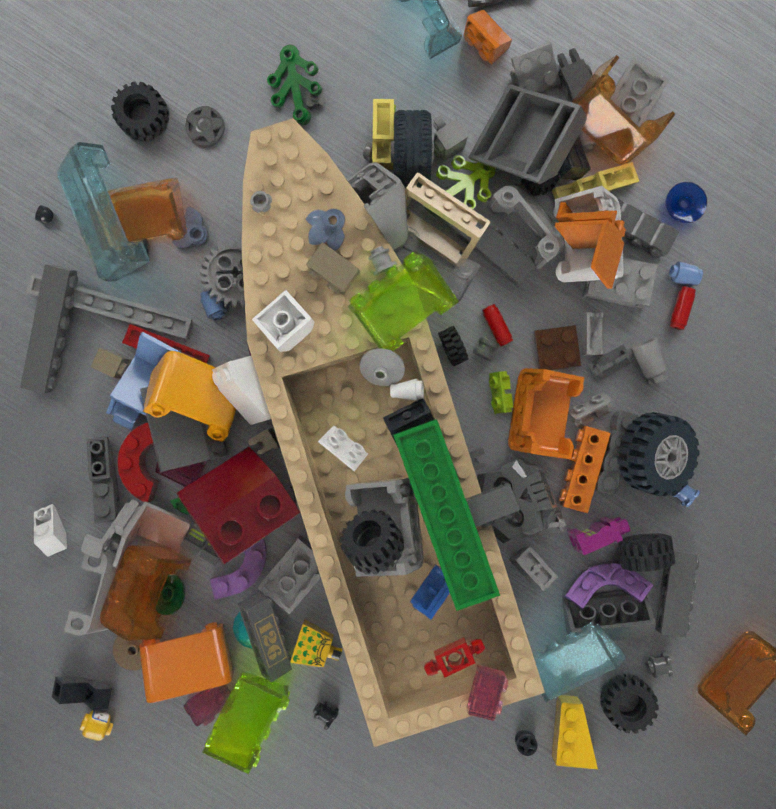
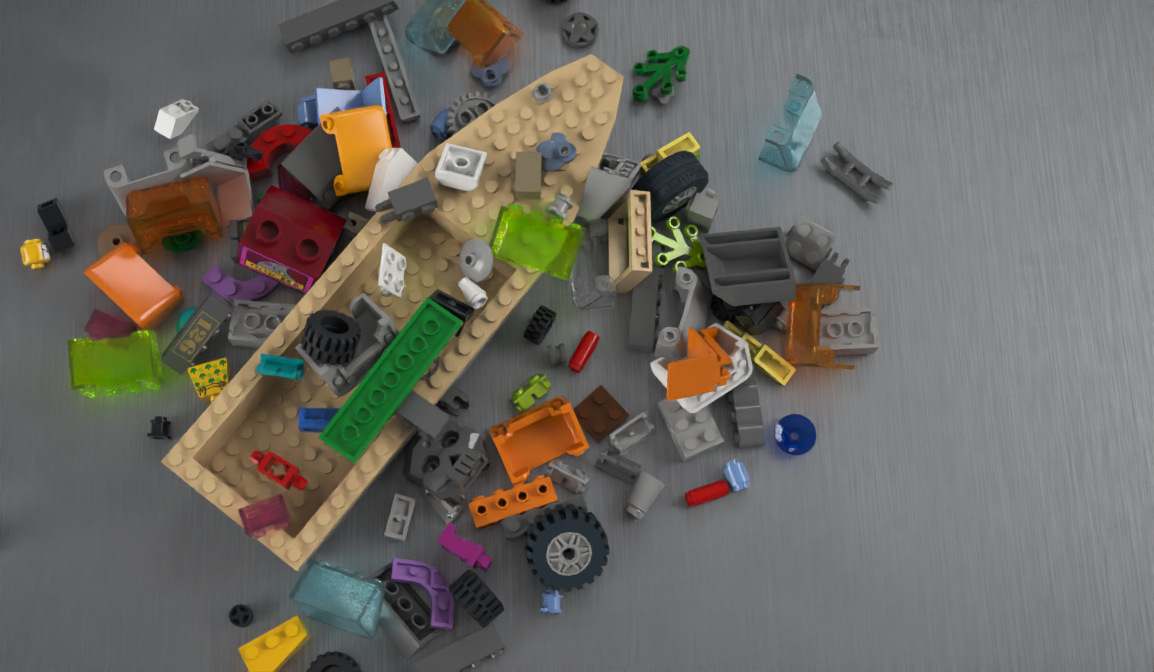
camera: 55 degrees right, 15 degrees down
orange slope [464,9,512,65] -> none
none -> black plate [228,140,263,161]
none -> teal hinge [257,353,304,380]
none -> dark grey hinge [375,178,438,224]

